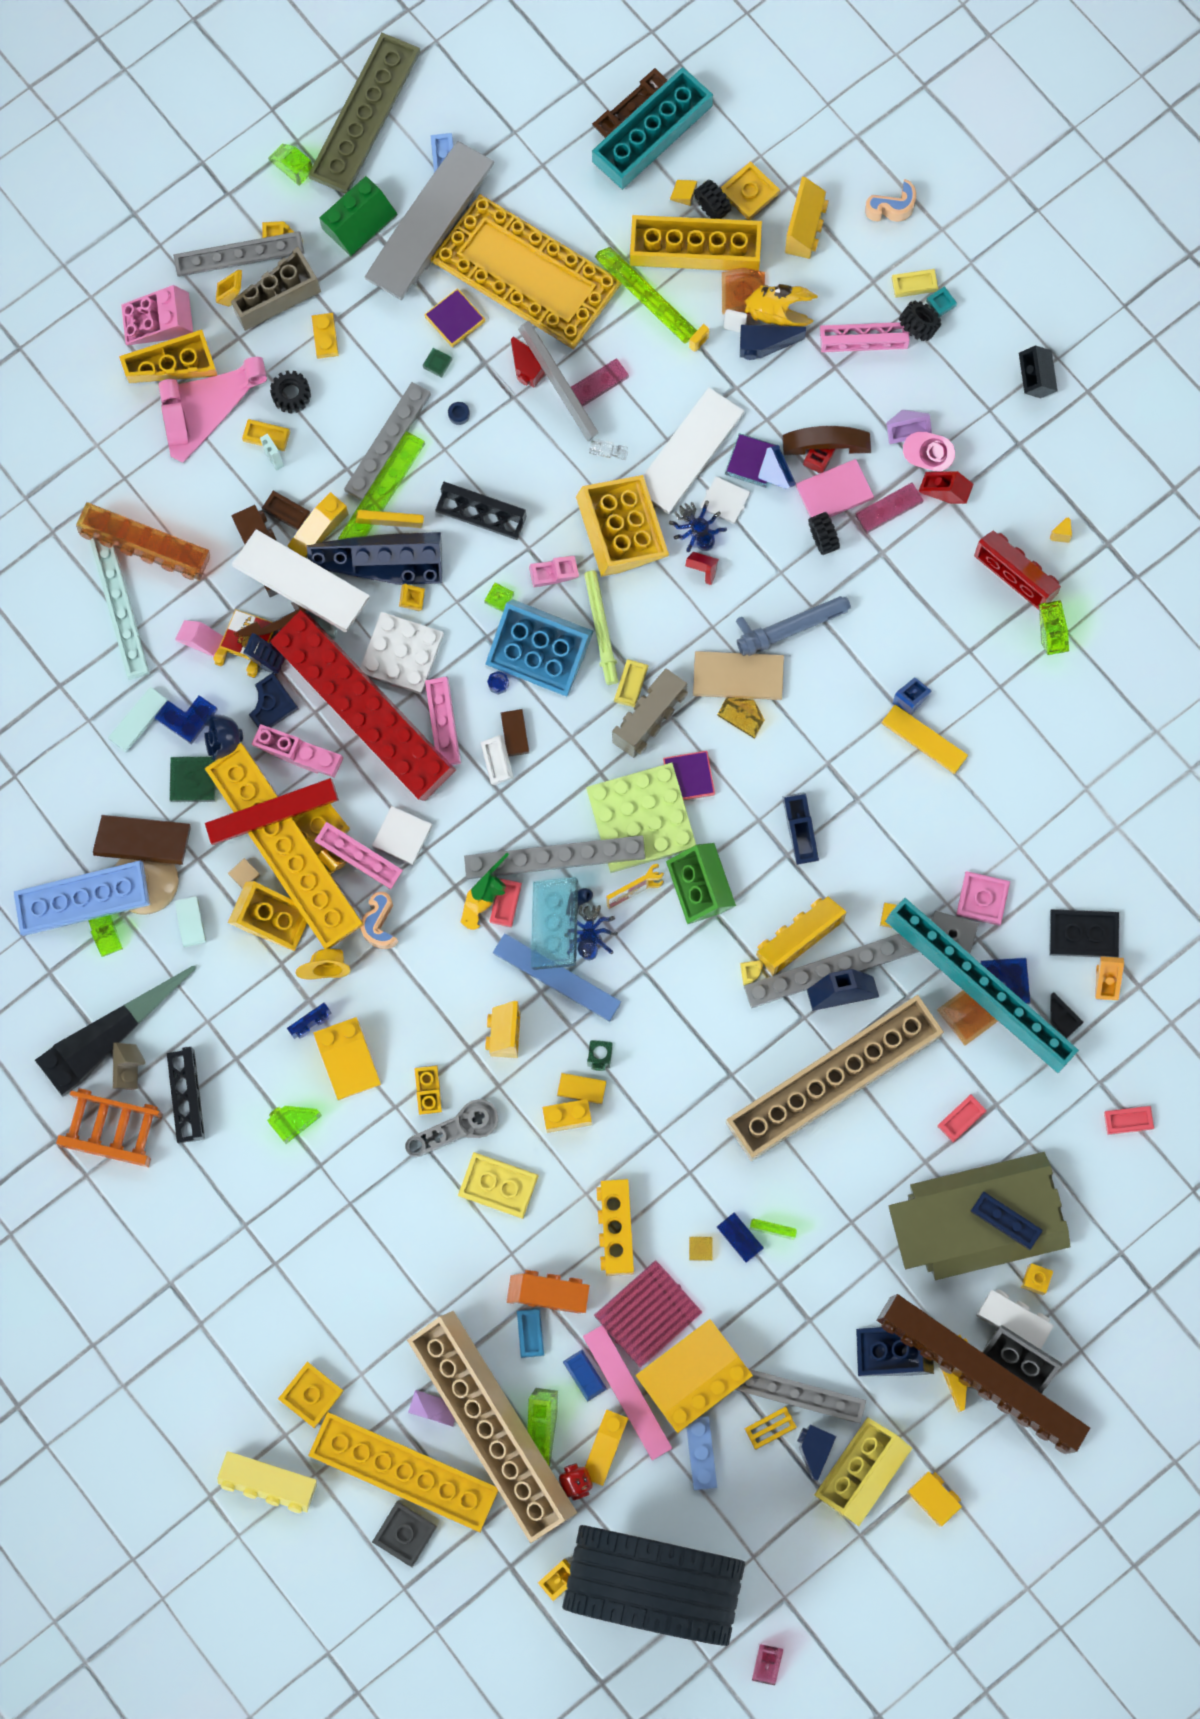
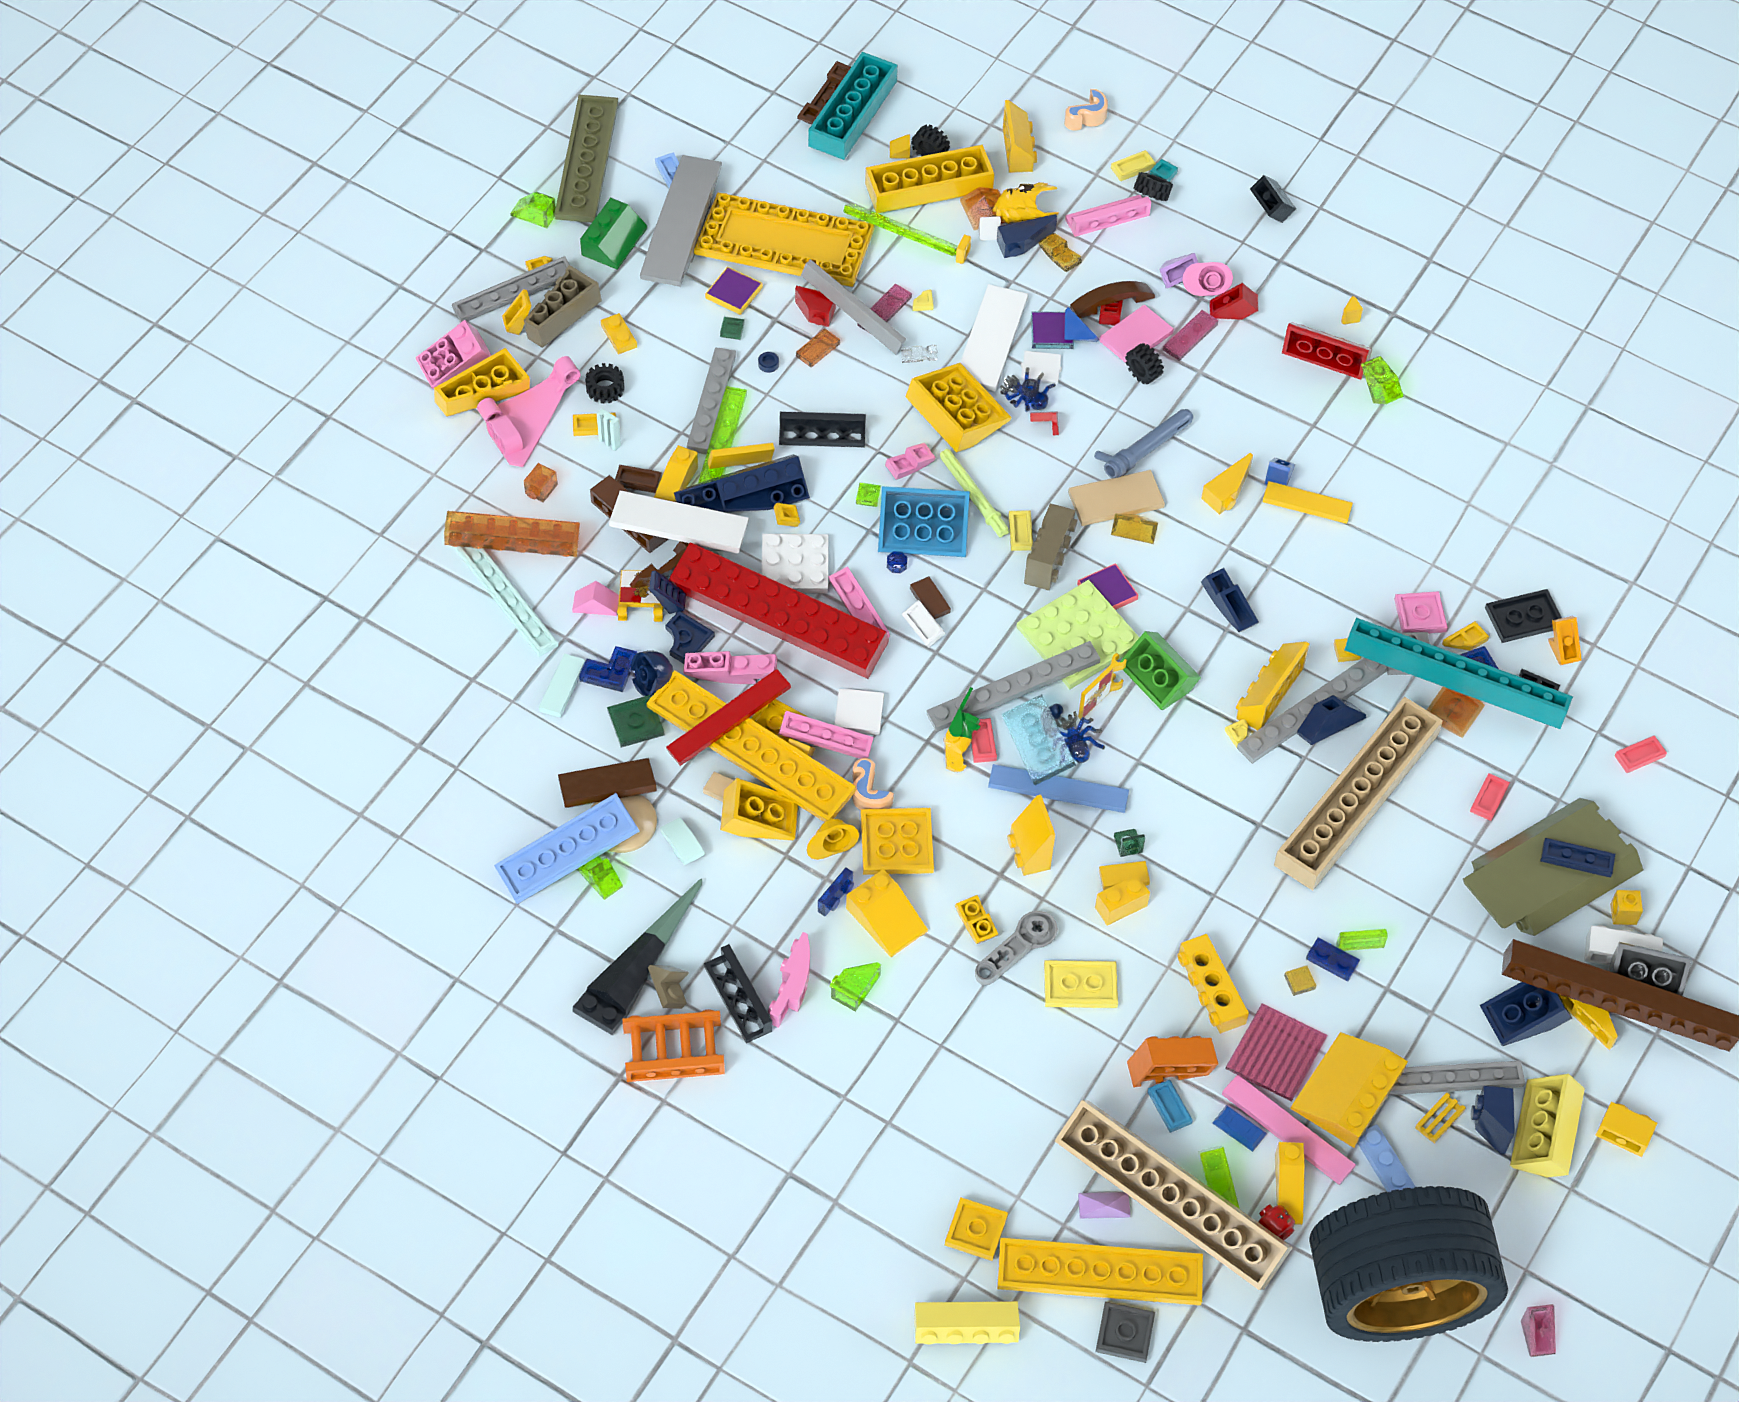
camera: 25 degrees left, 20 degrees down
yellow slope [538,1558,571,1601] -> none
yellow plate [721,161,780,220] -> none
none -> clear orange brick [524,463,558,503]
none -> bright pink slope [768,932,810,1028]
none -> clear orange tile [796,328,840,367]
none -> yellow plate [861,808,934,875]
none -> light yellow tile [912,289,933,311]
none -> clear yellow slope [1038,233,1082,272]
none -> yellow slope [1201,453,1253,515]
none -> yellow tile [1442,621,1489,651]

